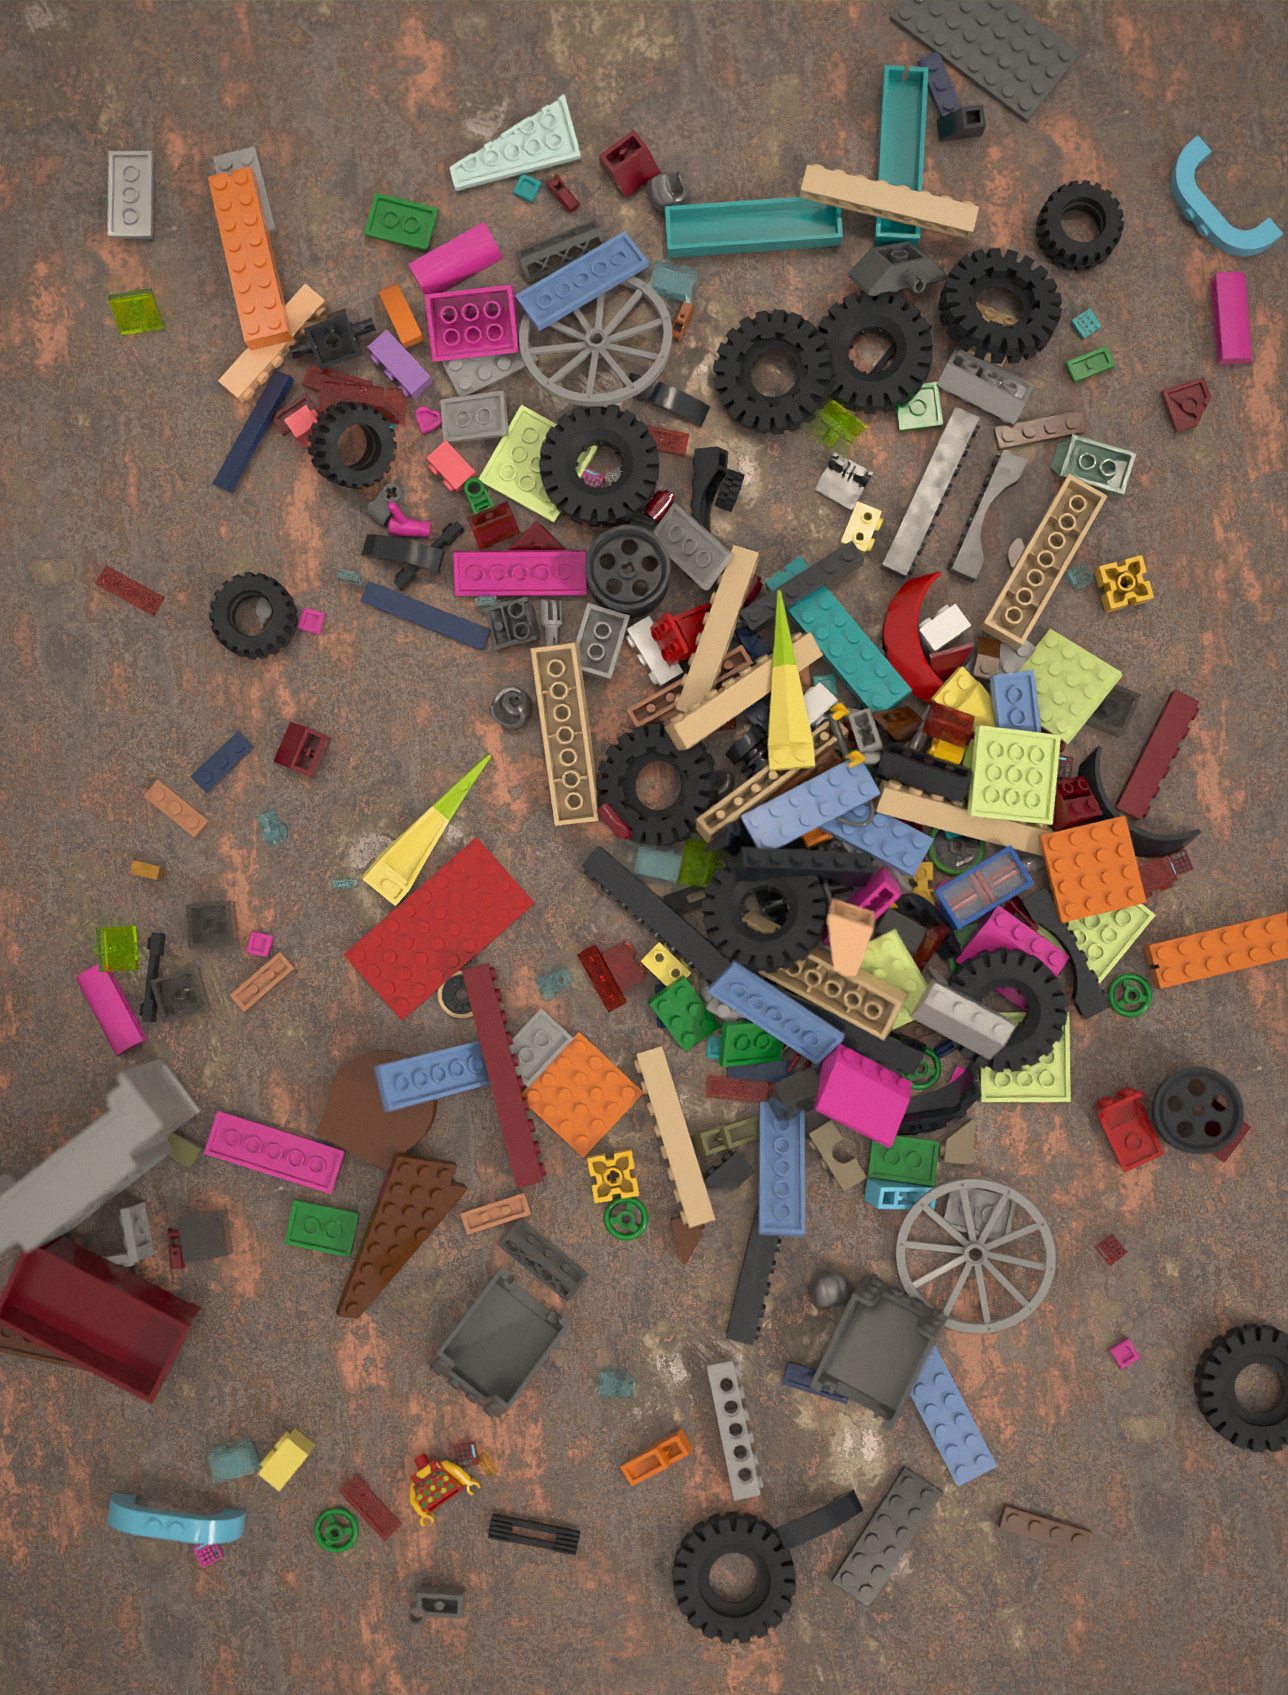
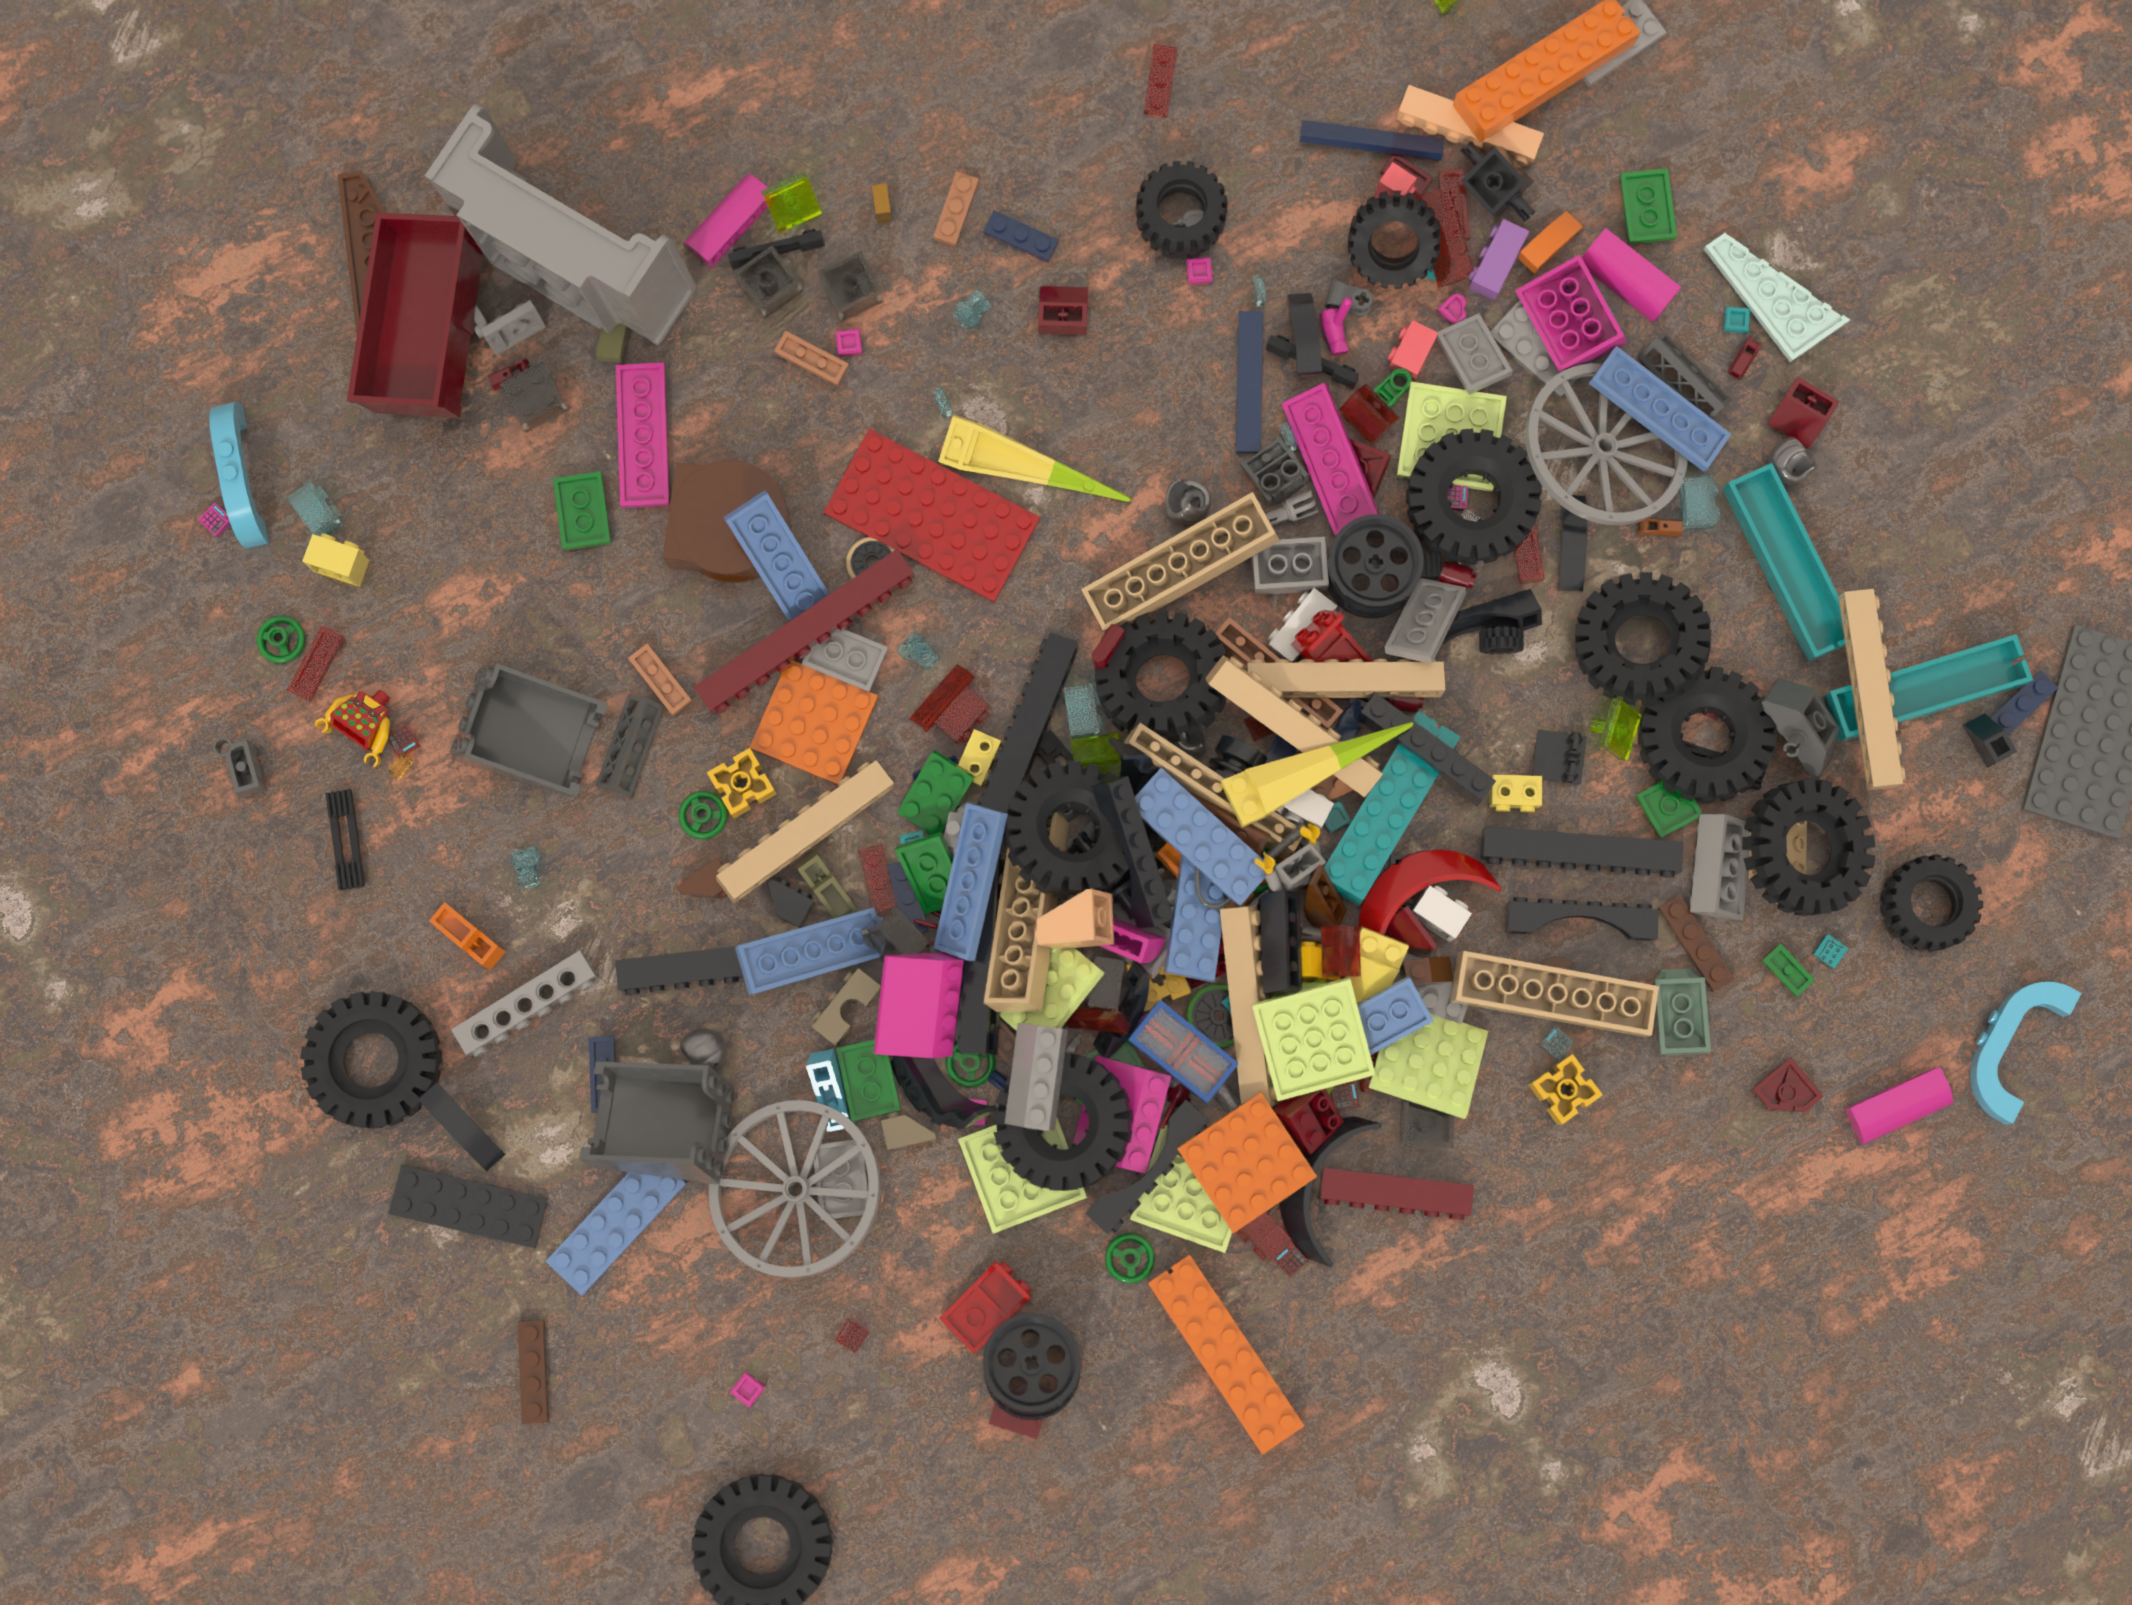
camera: 65 degrees right, 5 degrees down
reddish brown wing [336,1153,468,1318] -> none

